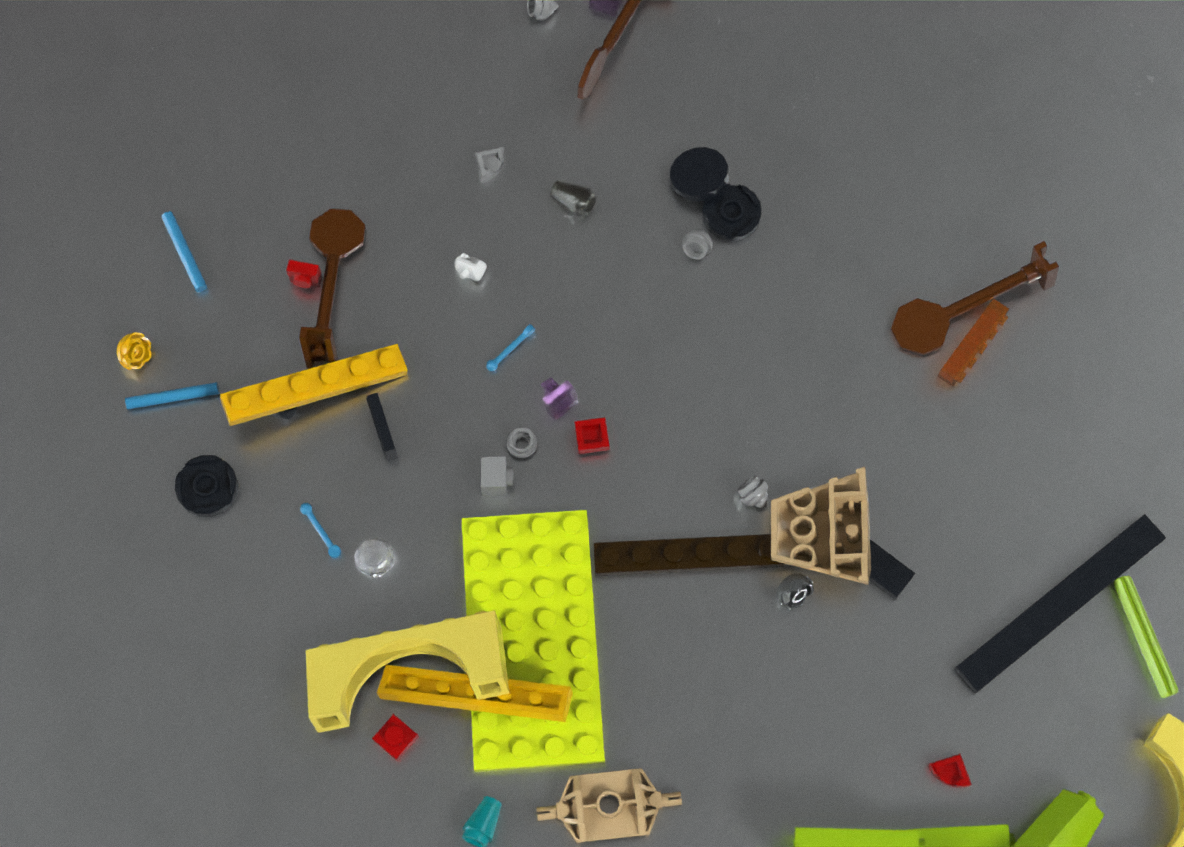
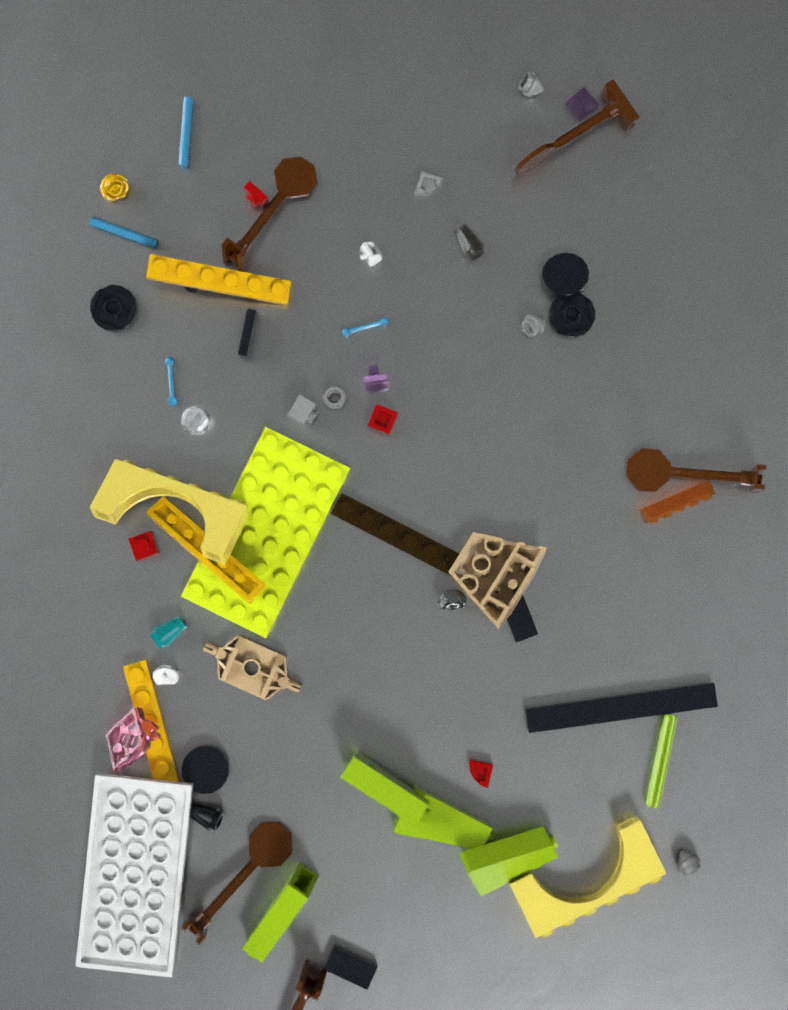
camera: 30 degrees right, 15 degrees up
light grey plate [737,475,768,508] -> none

